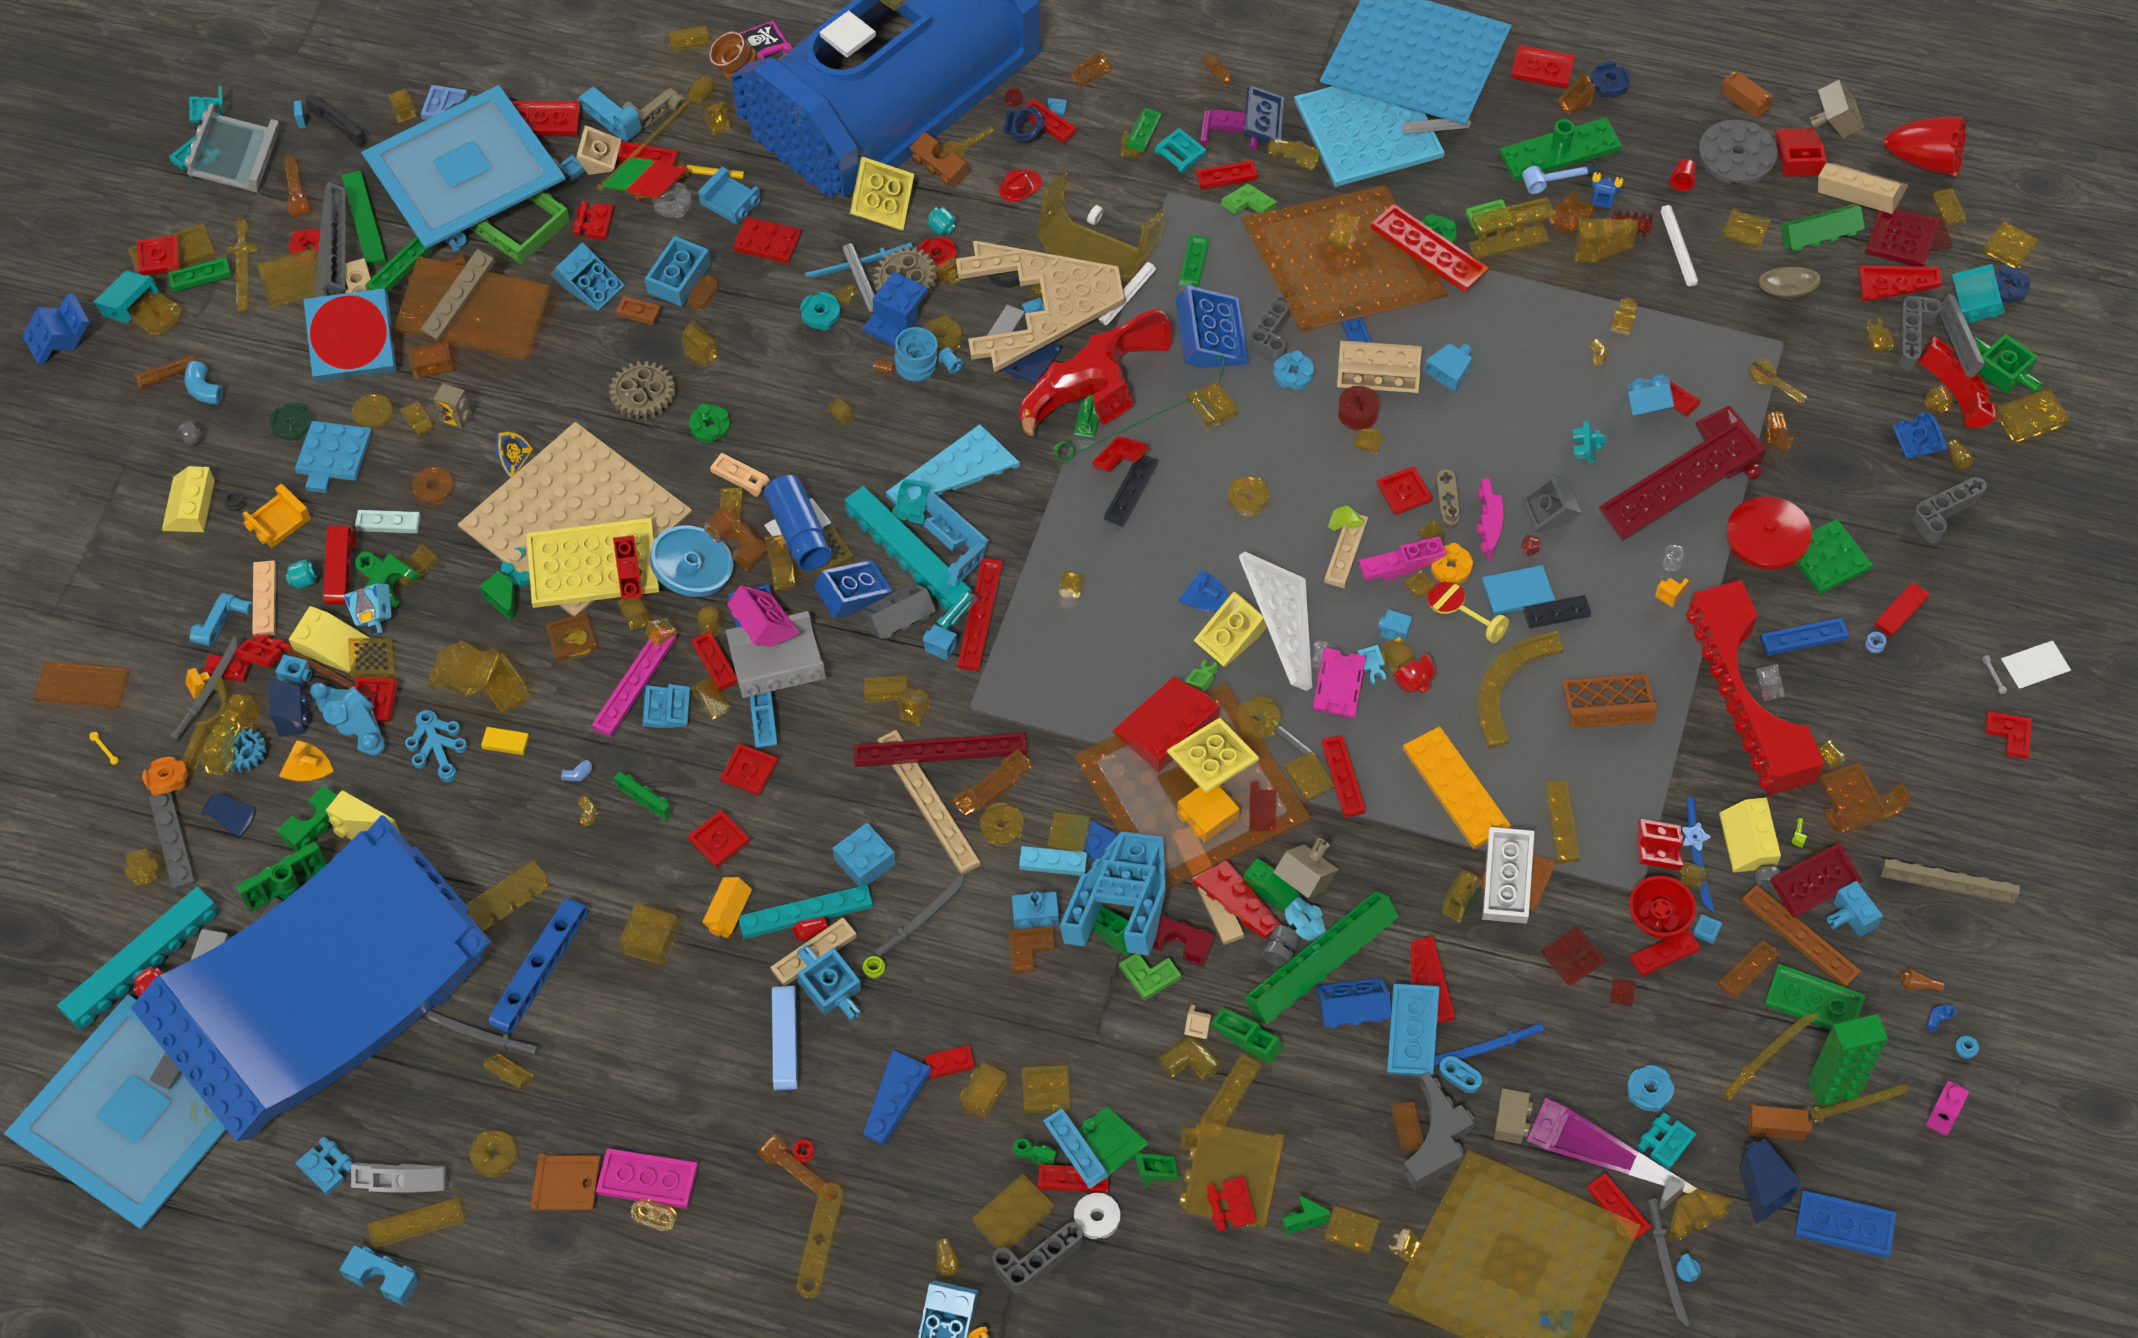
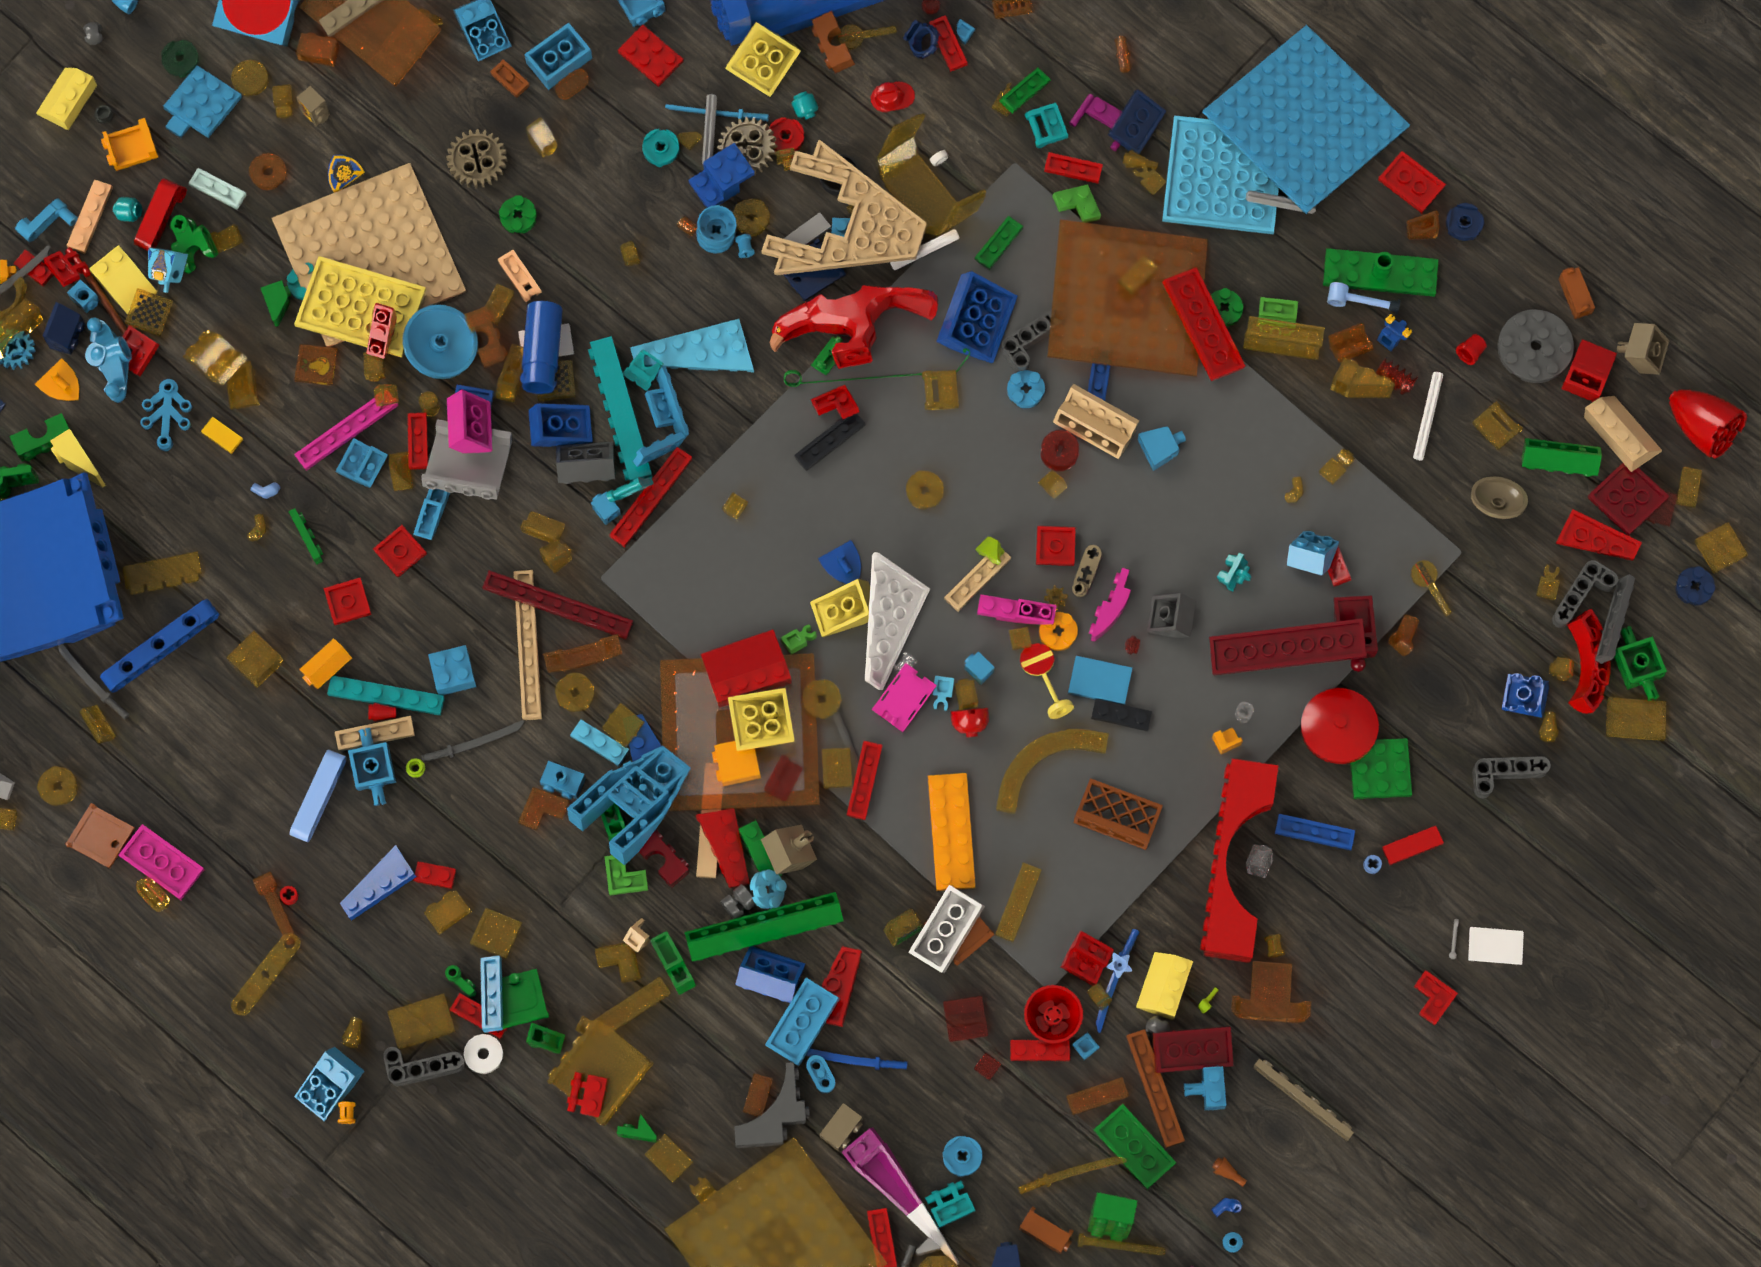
camera: 25 degrees right, 15 degrees up
teal panel [1952,264,2004,323] -> none

